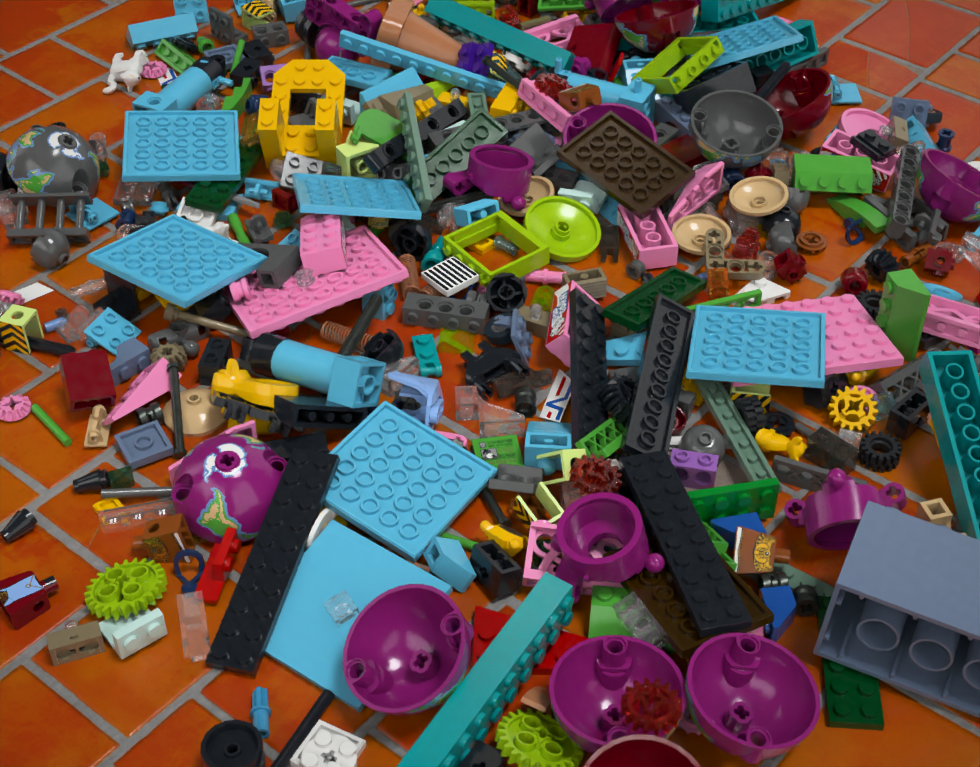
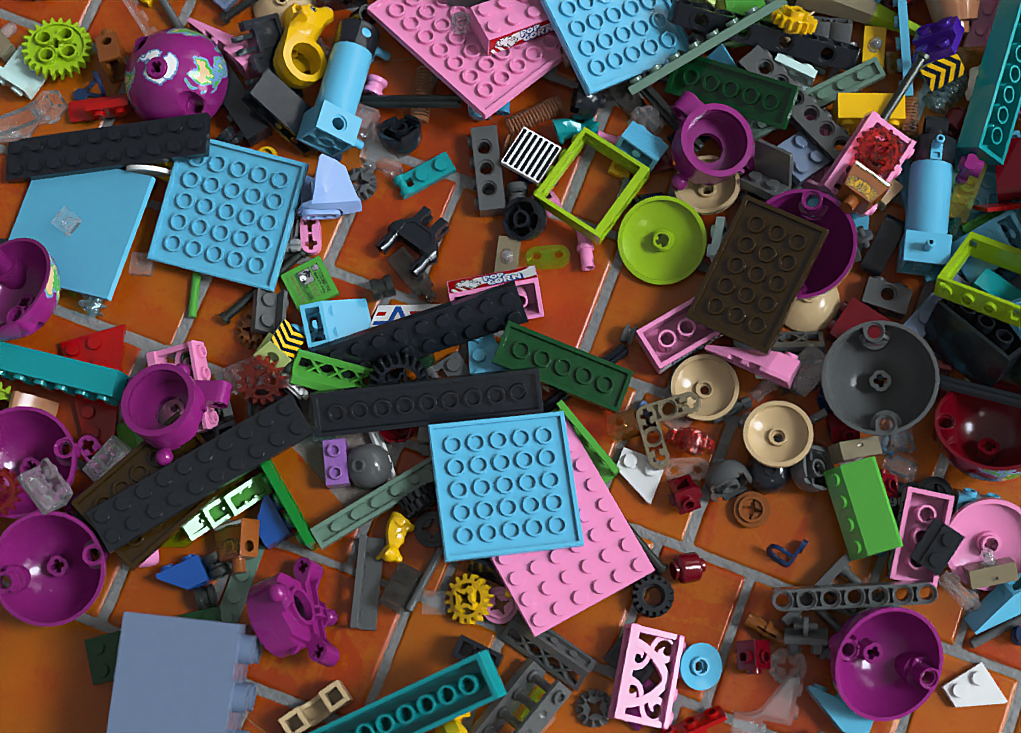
camera: 80 degrees right, 35 degrees up
medium azure slope [423,537,477,593] -> none
clear neon green piece [438,327,475,355] -> none
clear arch [454,386,525,438] -> none
black brick [470,540,522,598] -> none
yellow rock [480,520,528,557] -> none
sand blue plate [484,308,533,367] -> none
yellowish green piece [513,481,564,541] -> none
dark tan brick [562,267,607,300] -> none
clear smoke hinge [599,224,619,263] -> none
bright green slope [827,194,887,234] -> none
black tyre [857,431,902,473] -> none
black gear [864,248,900,283] -> none
clear light blue slope [872,391,897,421] -> none
bright green slope [876,268,931,362] -> none
none -> clear bracket [17,458,73,515]

